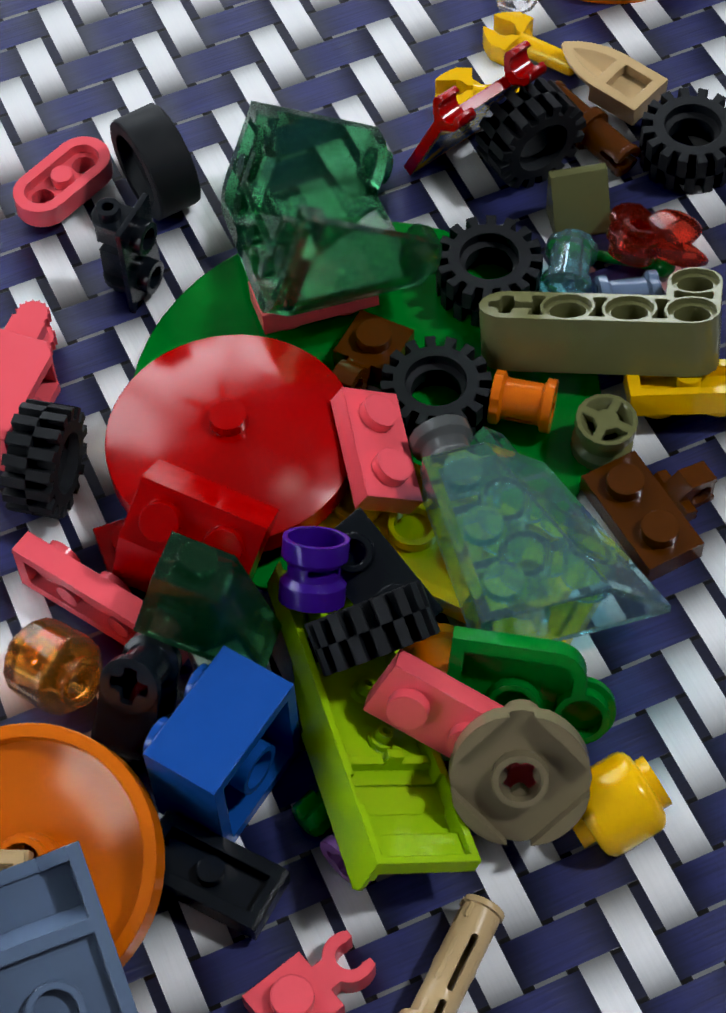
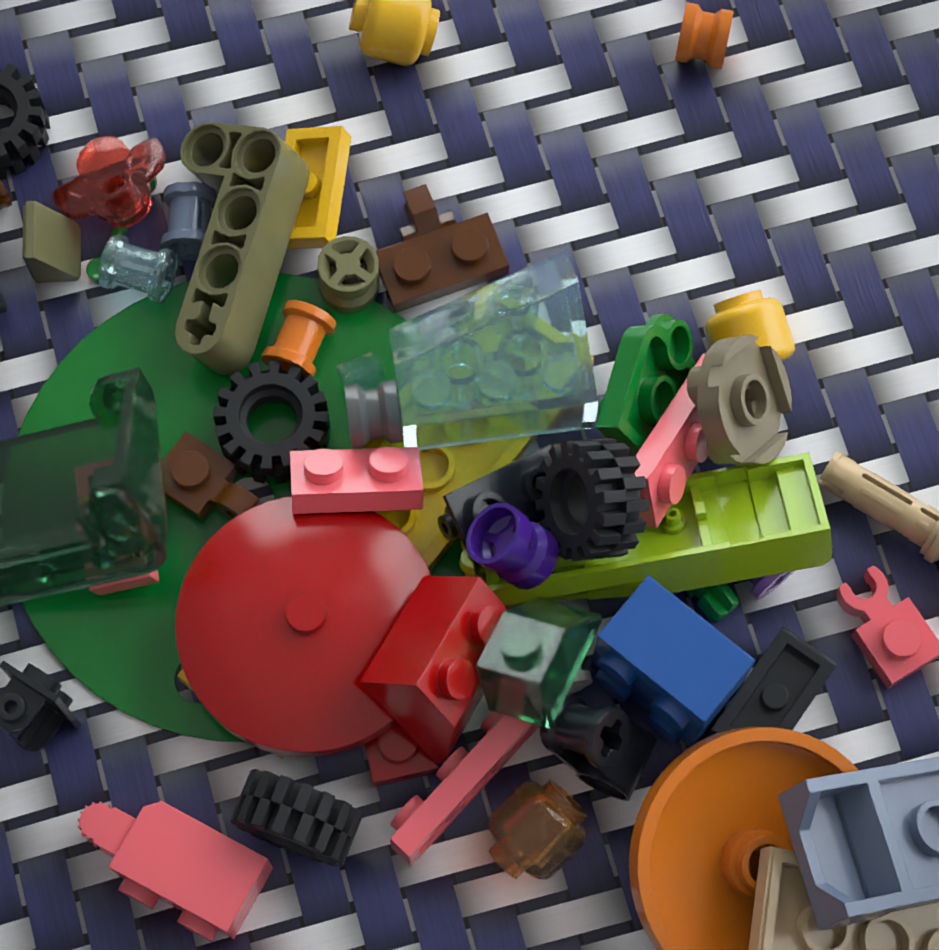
camera: 85 degrees left, 15 degrees up
black tyre [436,215,543,327] -> none

